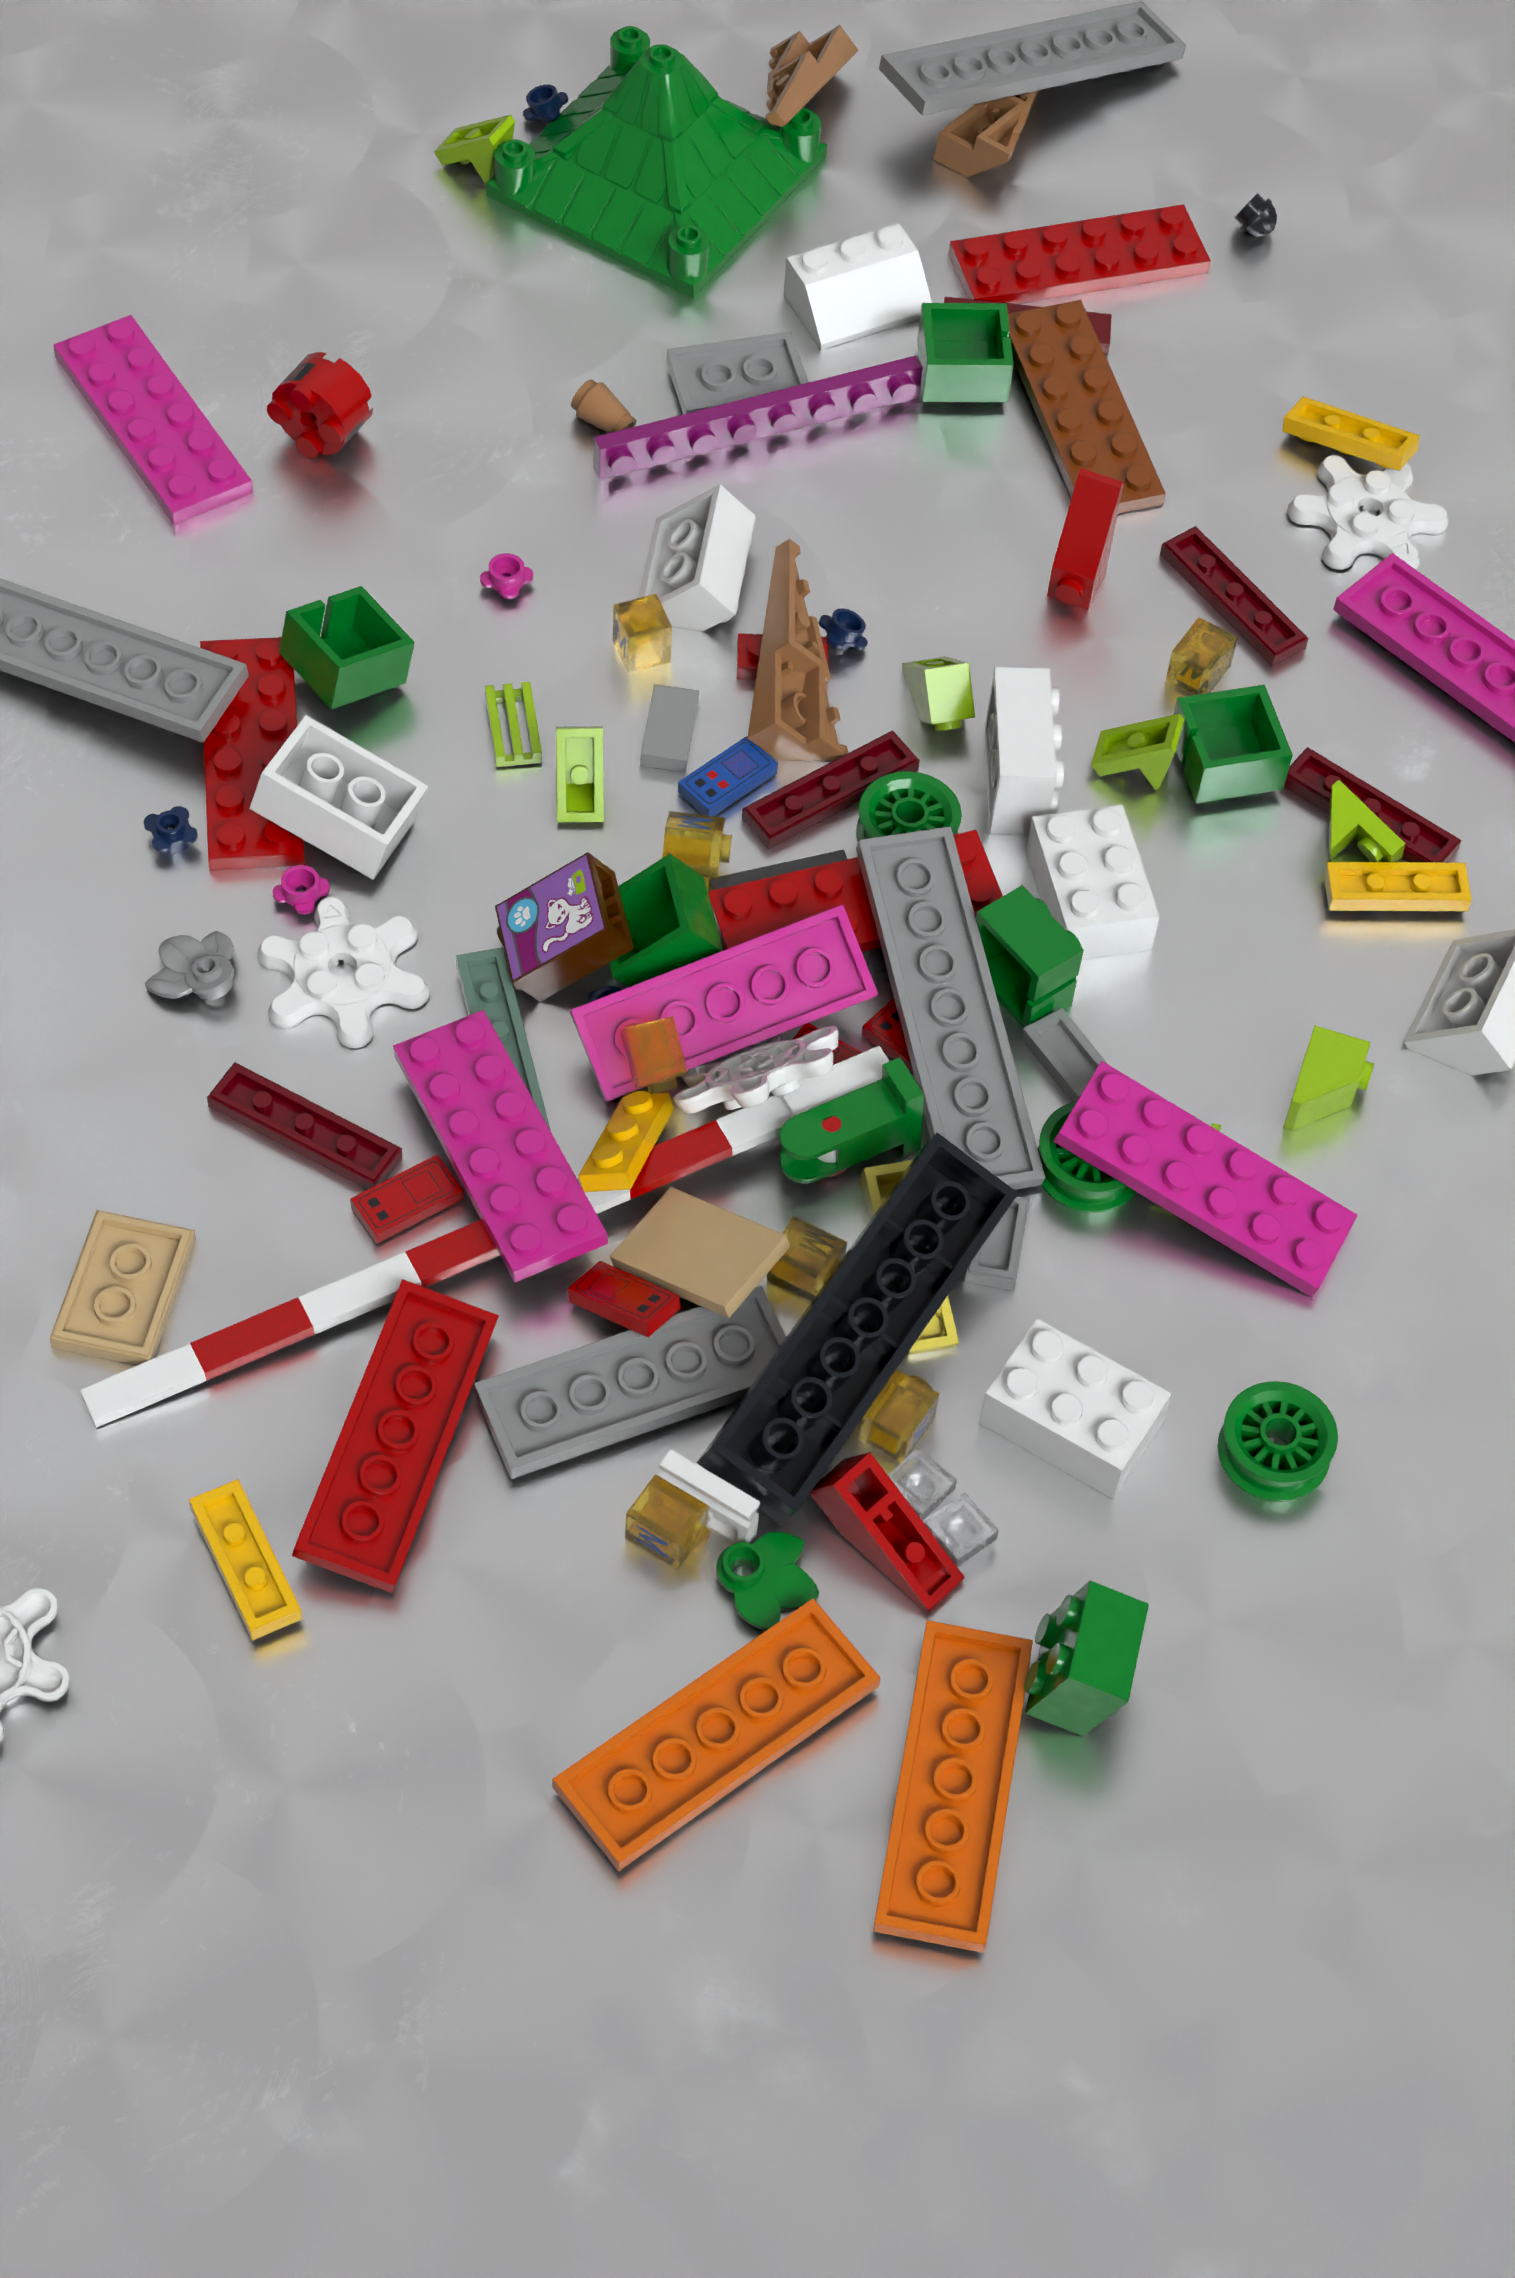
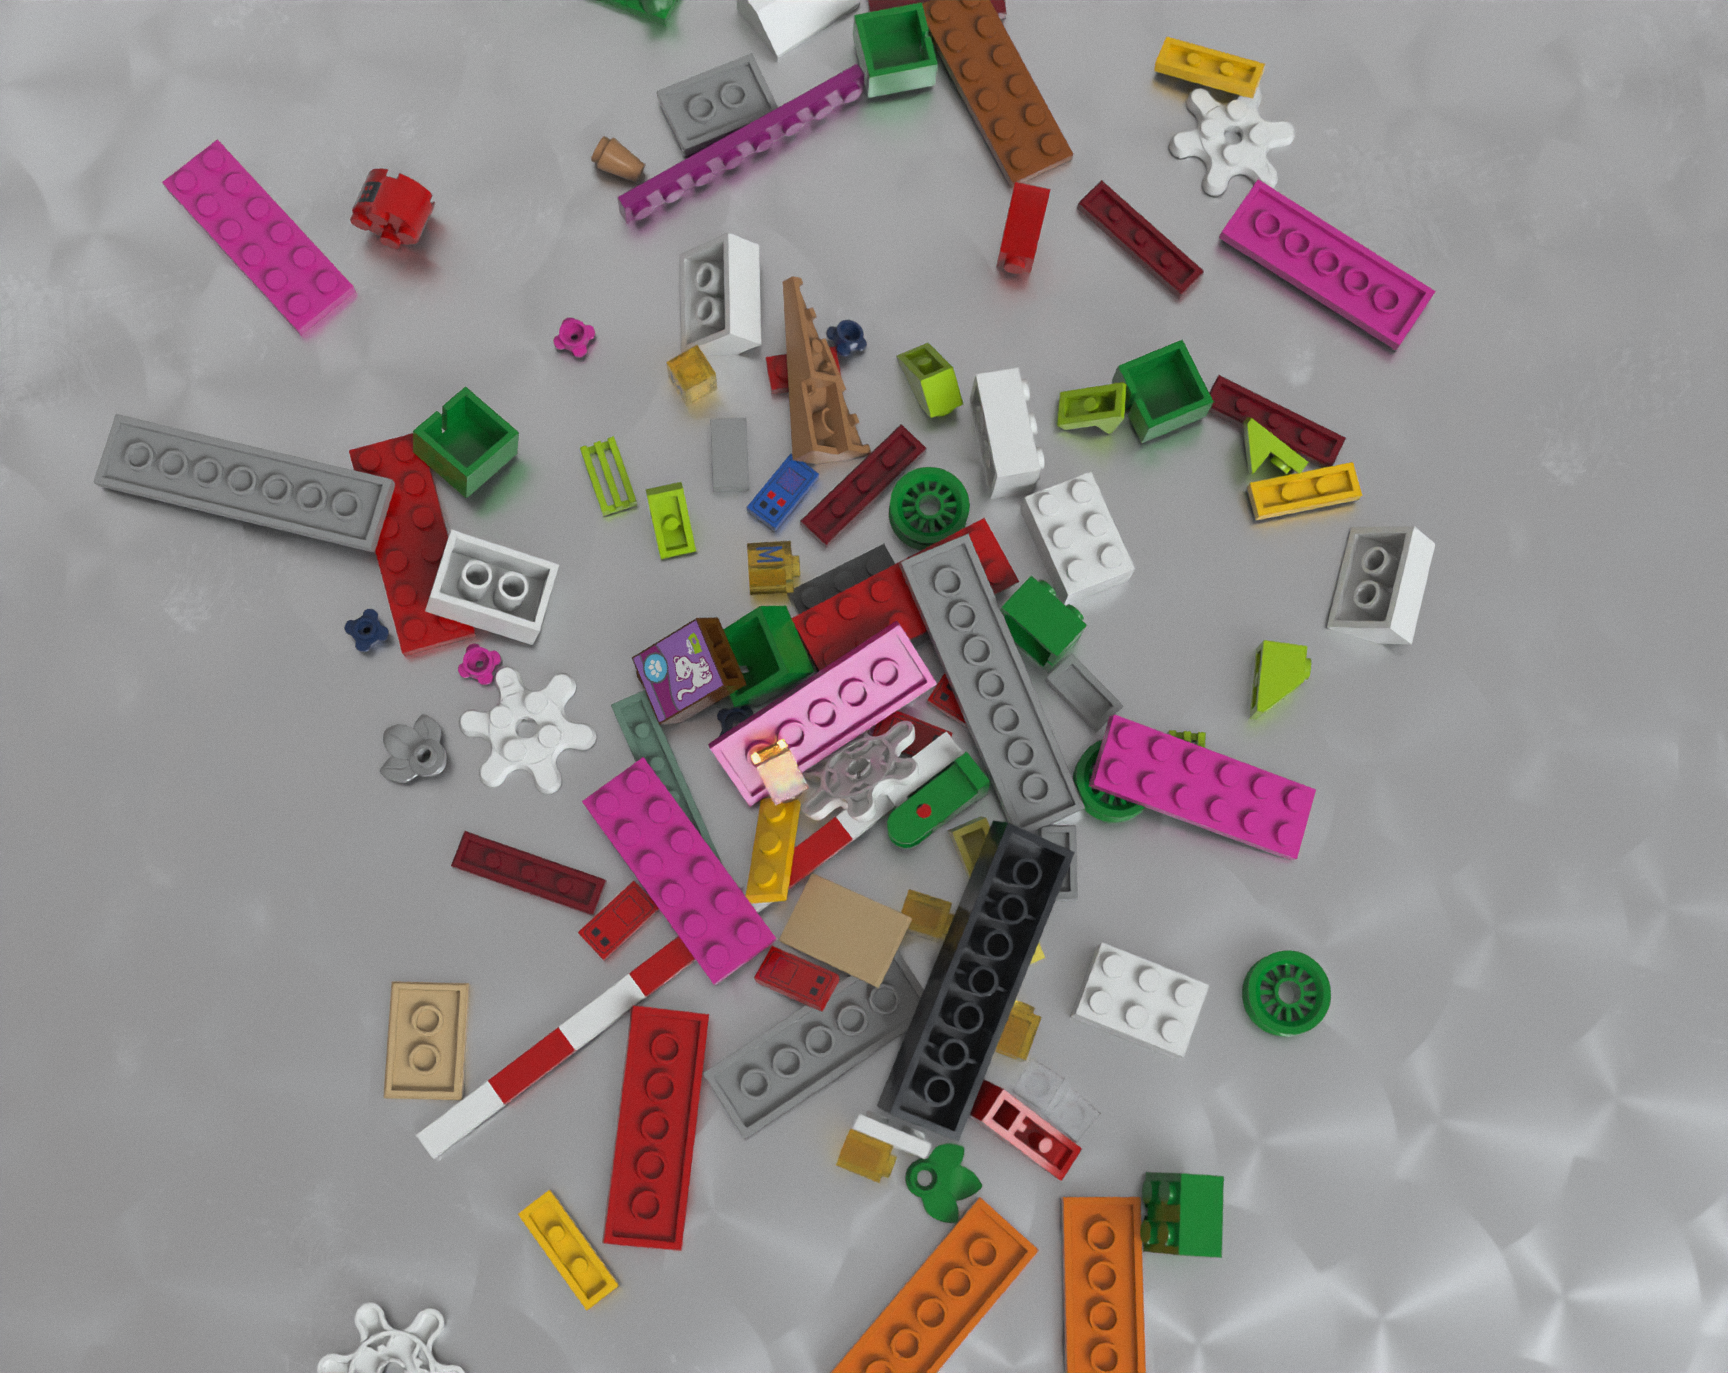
camera: 15 degrees left, 20 degrees up
clear yellow brick [1166,617,1238,695] -> none

